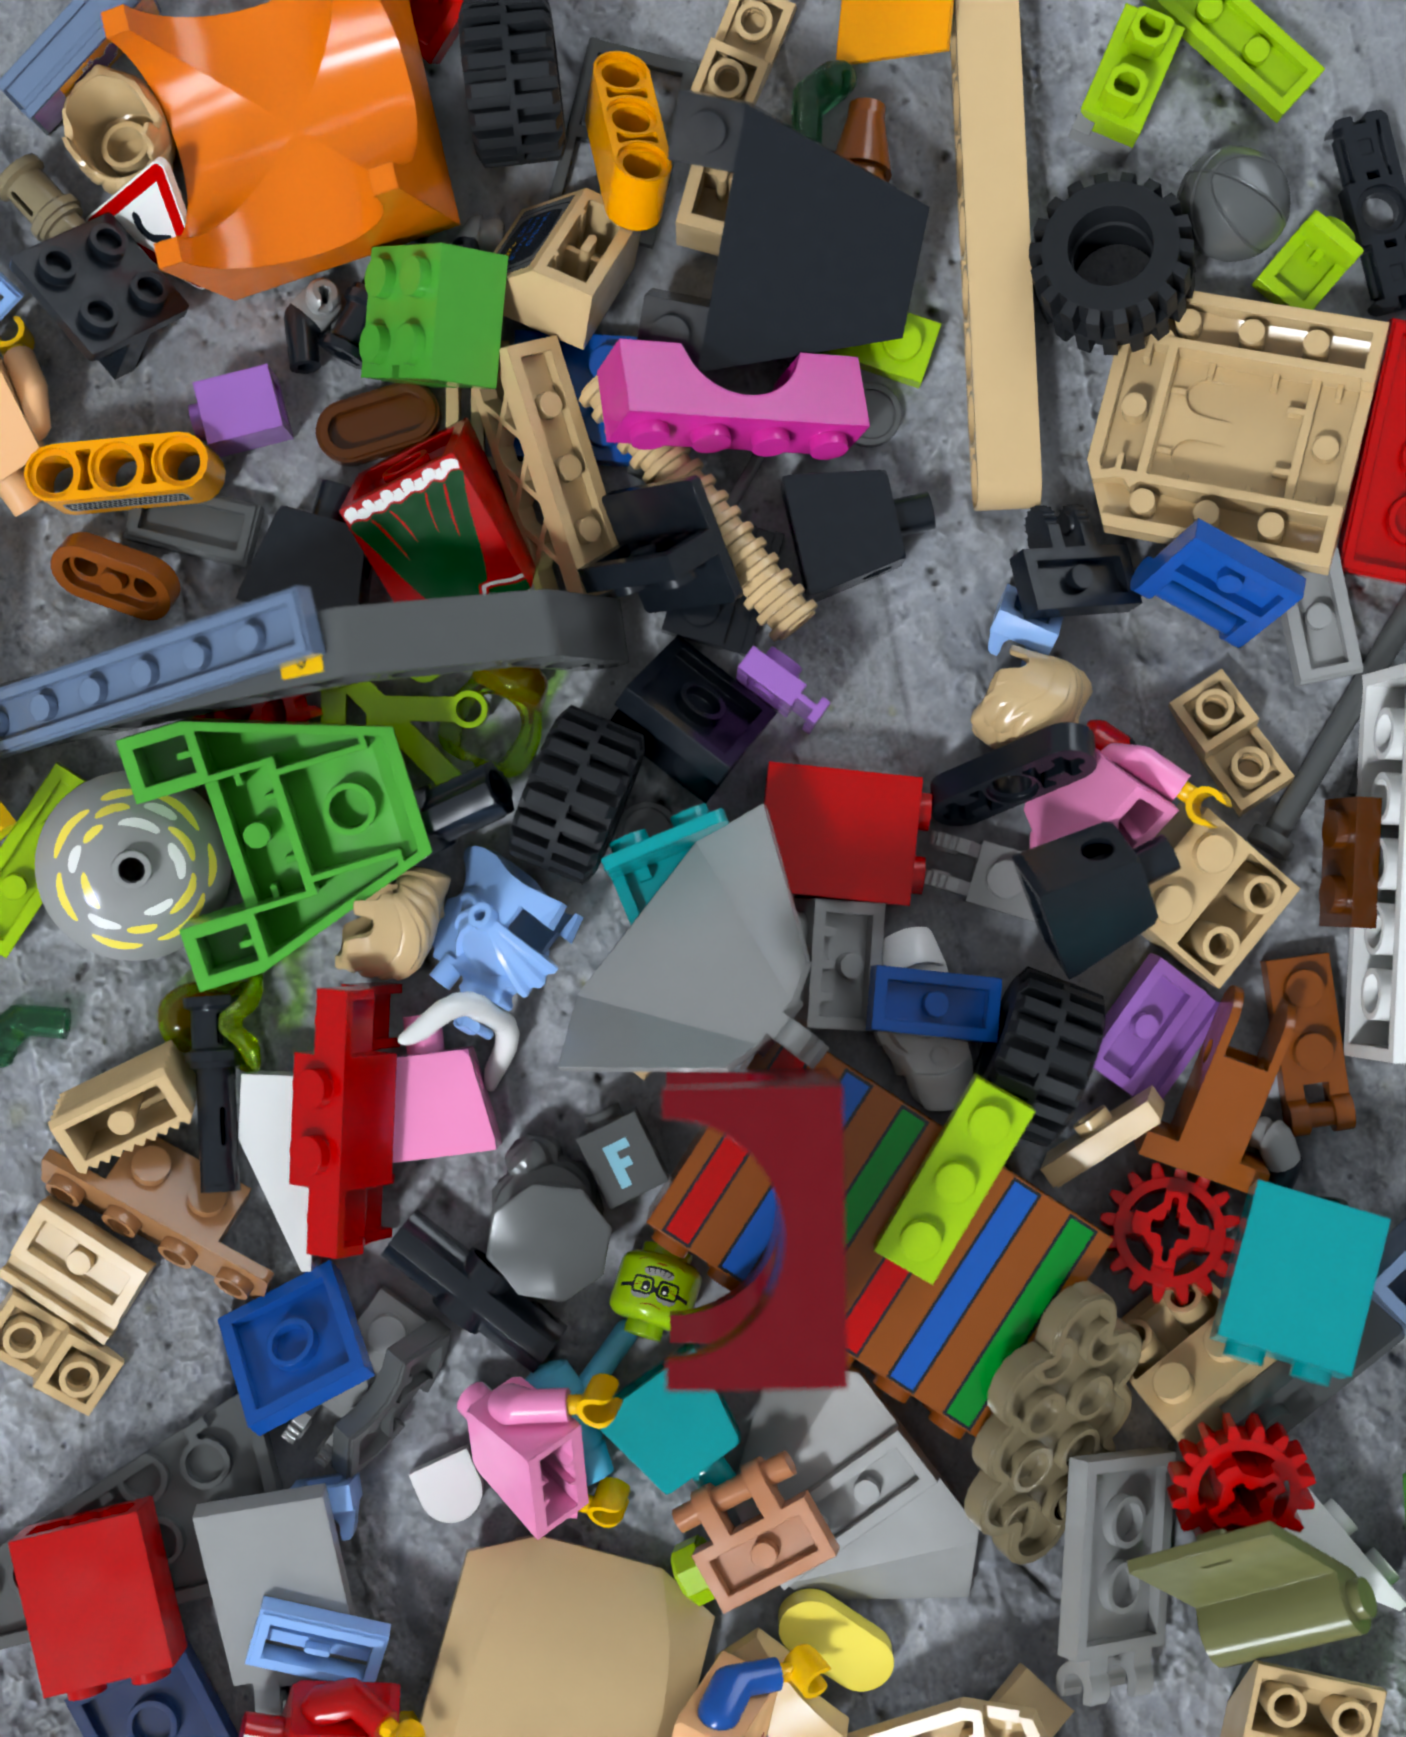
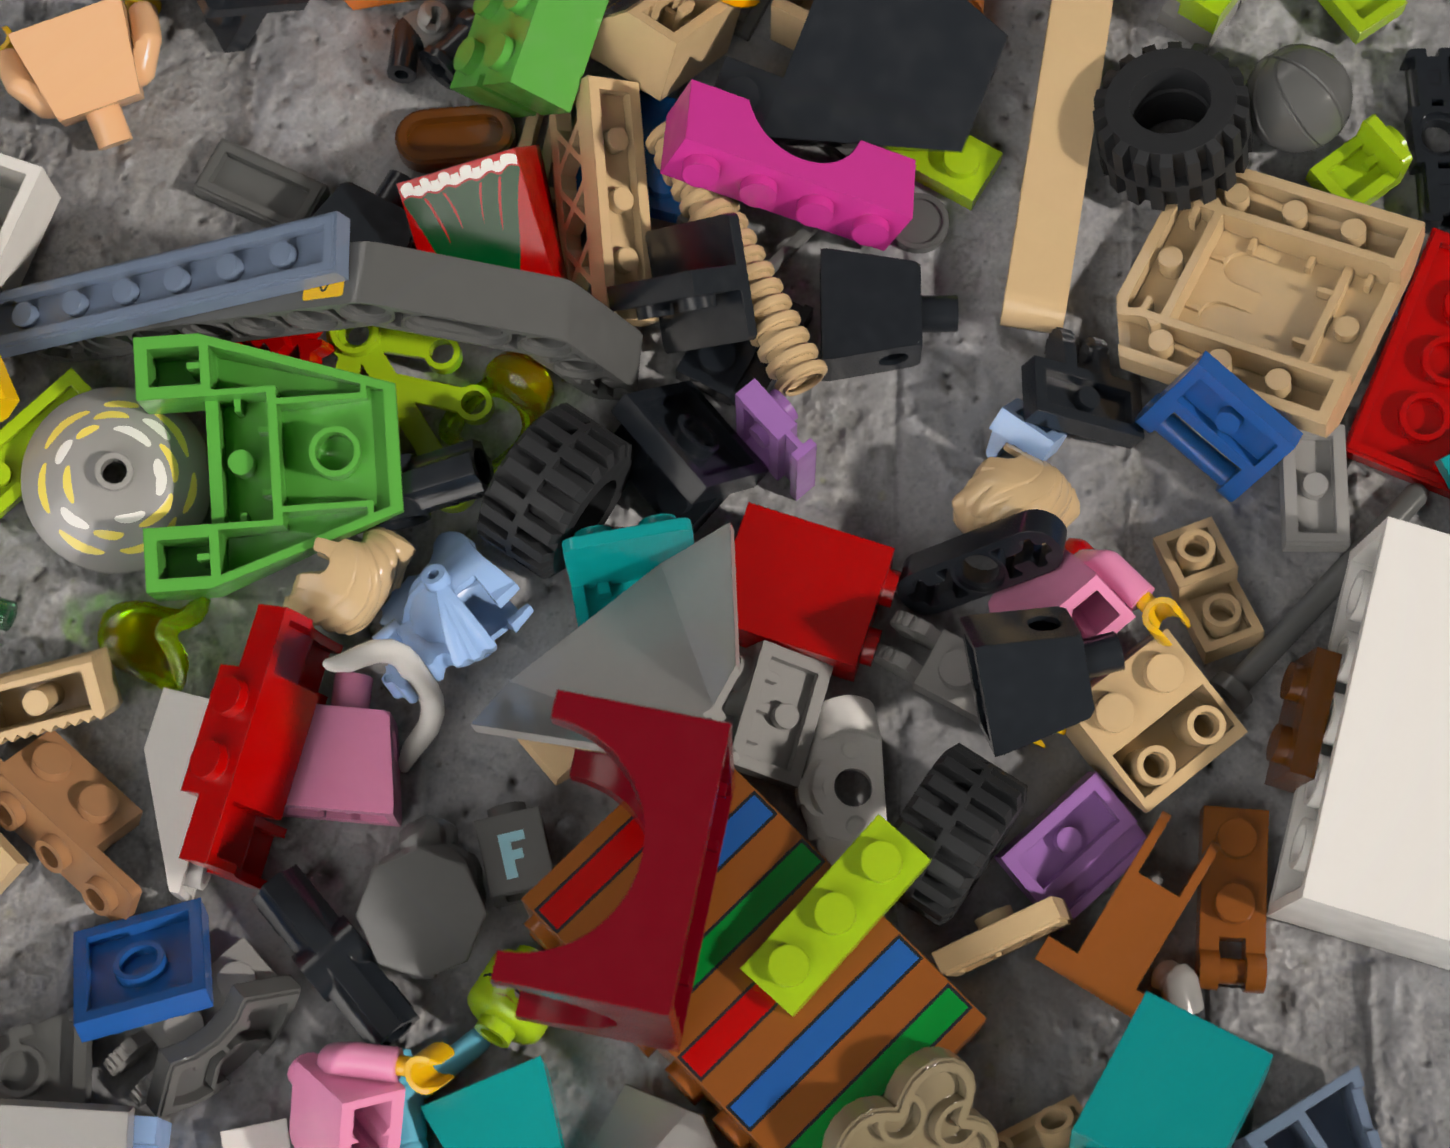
camera: 15 degrees right, 15 degrees down
light orange beam [24,432,226,515] -> none
dark orange plate [50,532,181,621] -> none
black pin [183,995,244,1193] -> none
medium lavender brick [188,364,294,457] -> none
blue plate [865,965,1002,1043] -> none
red gear [1100,1162,1240,1305] -> none

